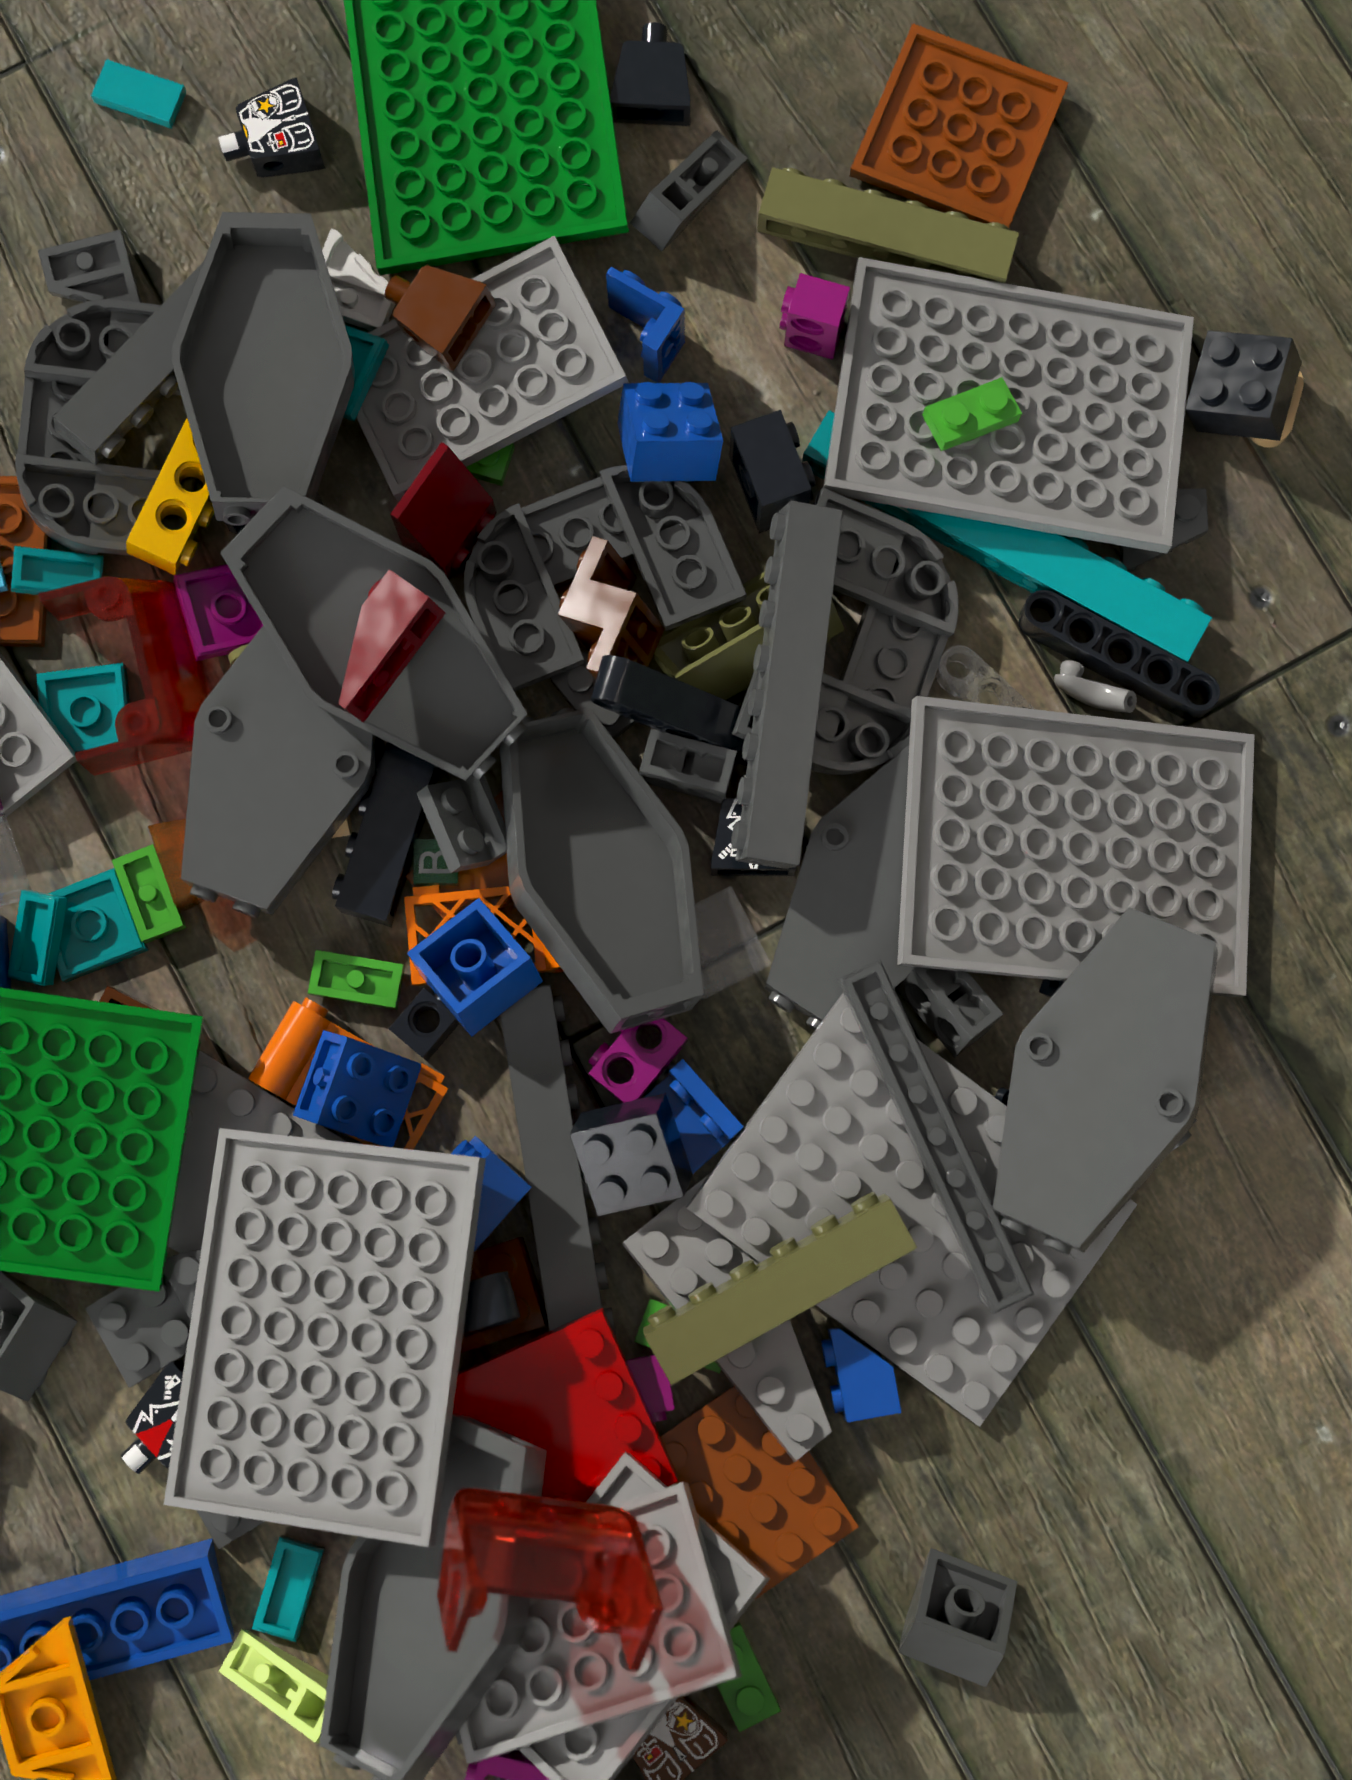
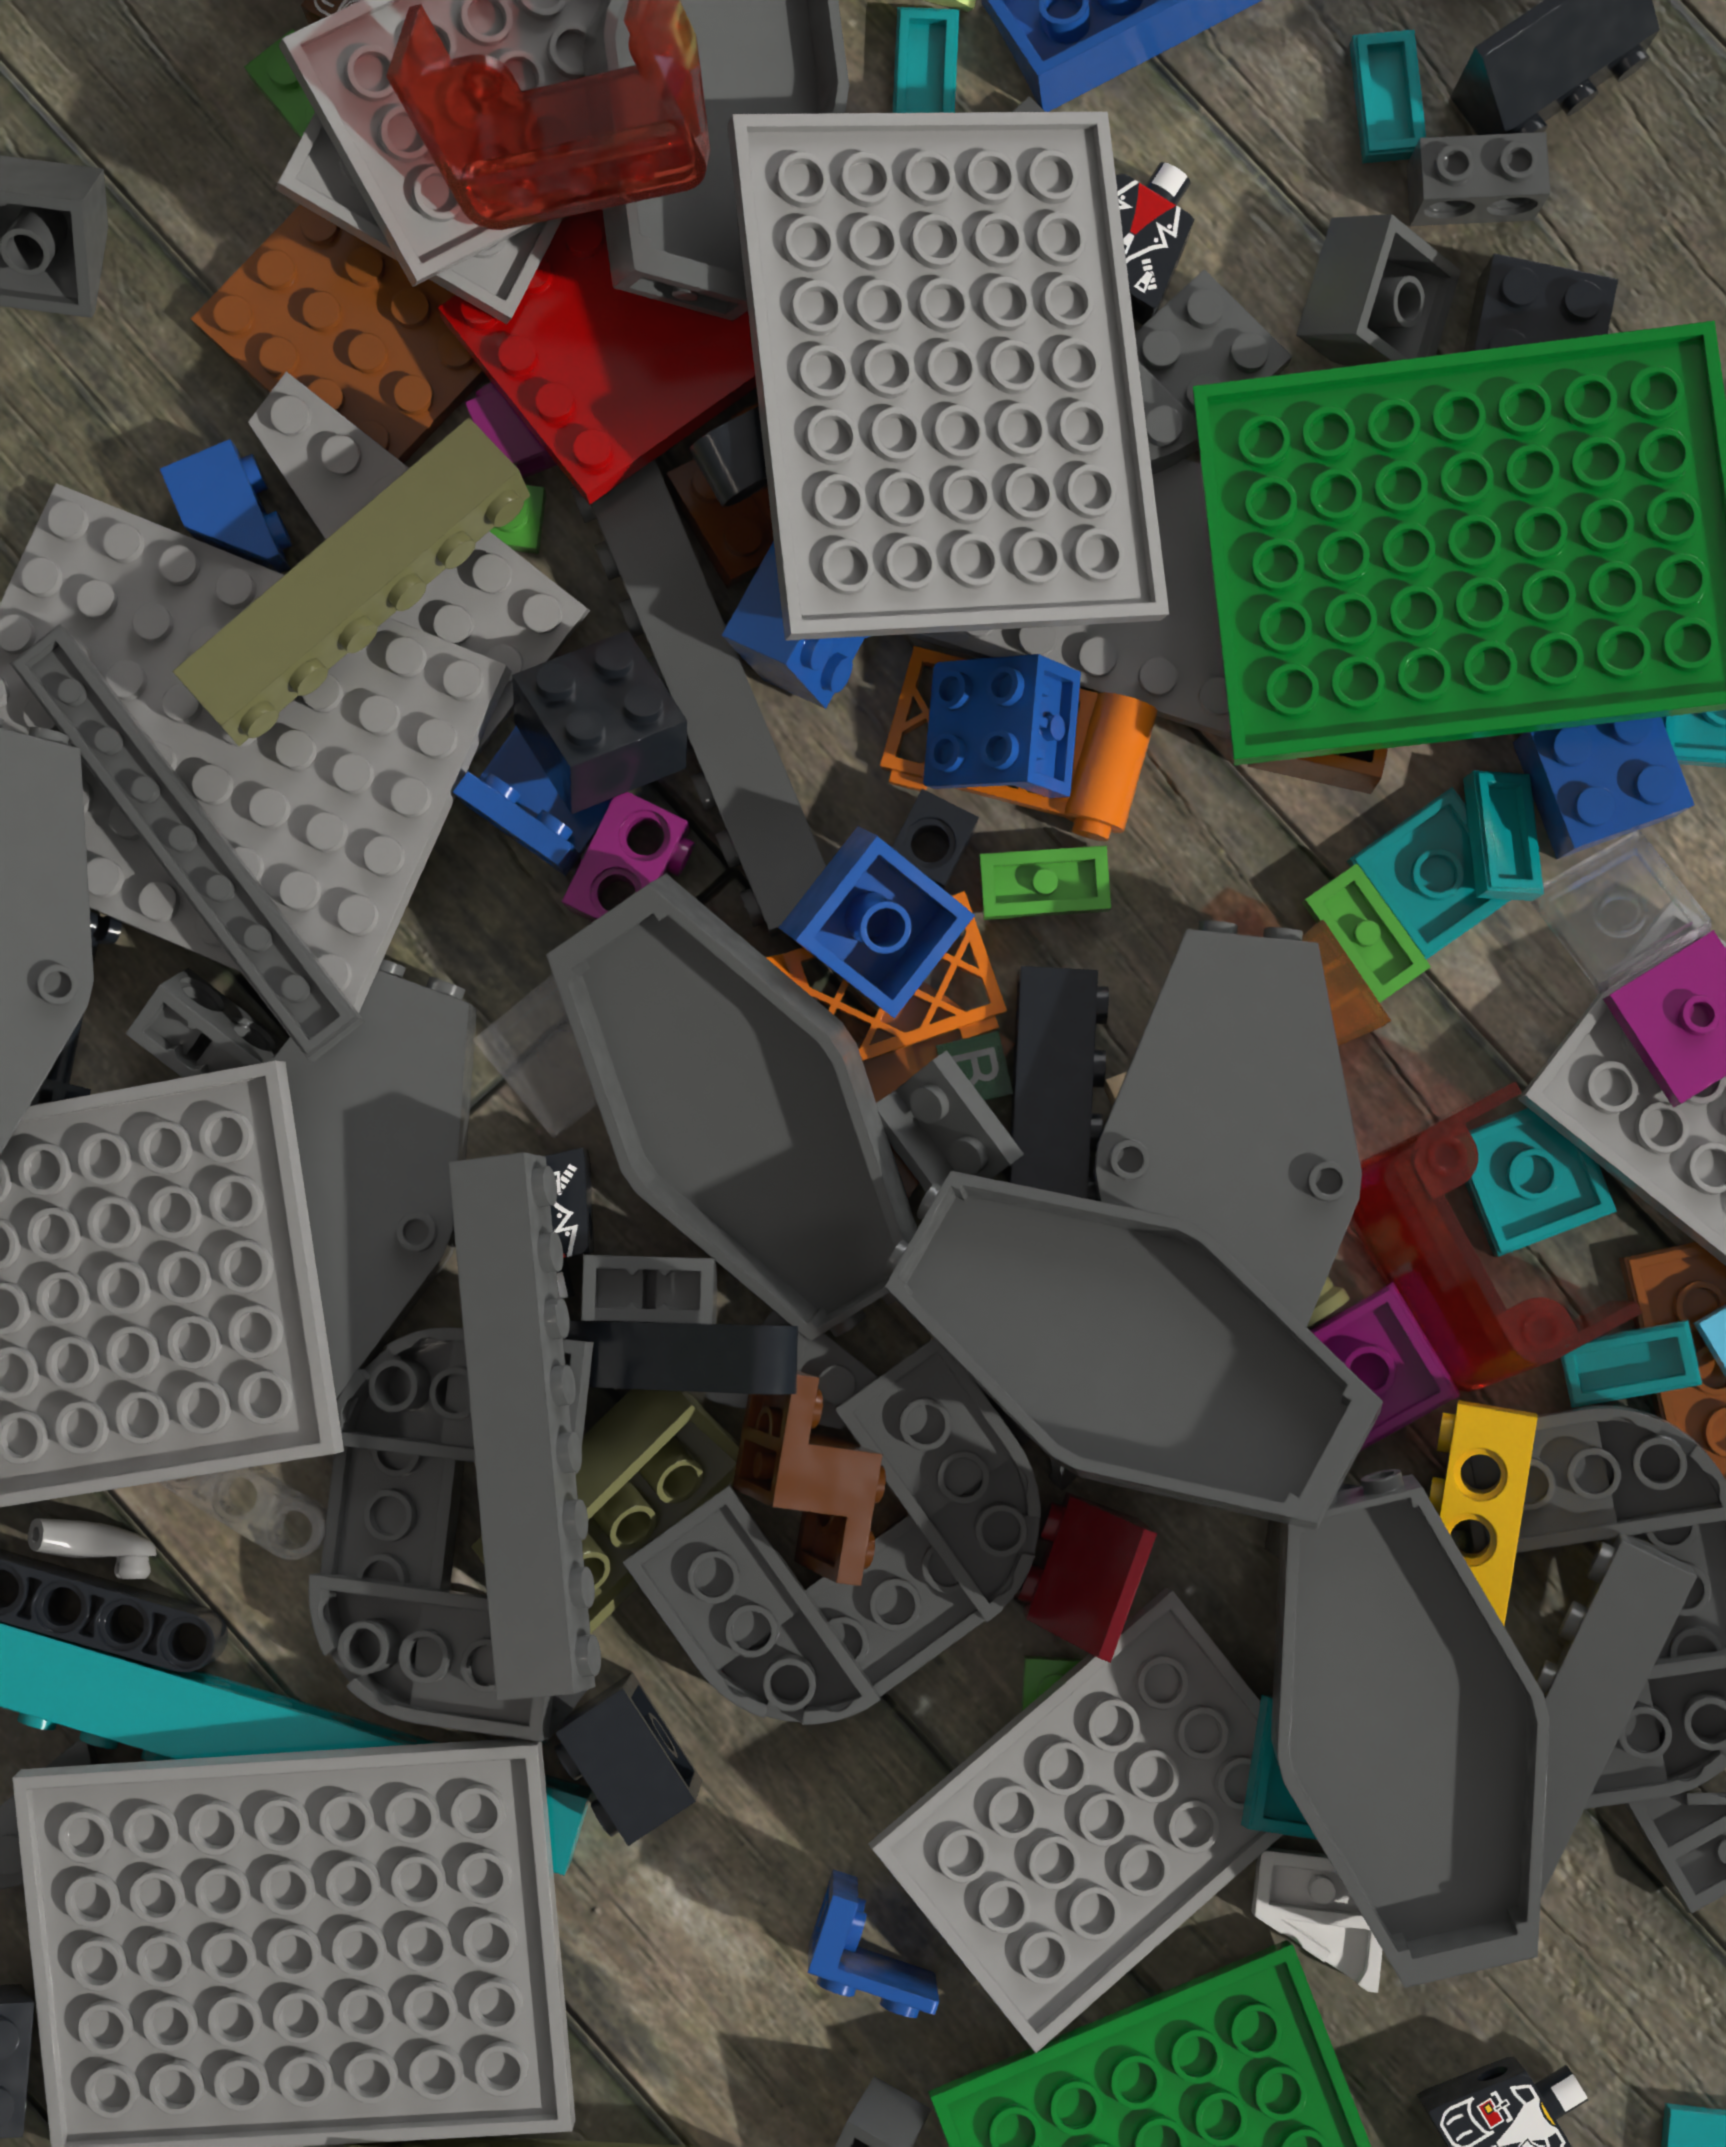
camera: 165 degrees right, 5 degrees up
dark red slope [339,569,446,723] -> none
reddish brown torso [385,265,496,372] -> none
blue brick [617,382,723,482] -> none
magenta brick [779,273,850,360] -> none
bright green plate [922,377,1022,452] -> none

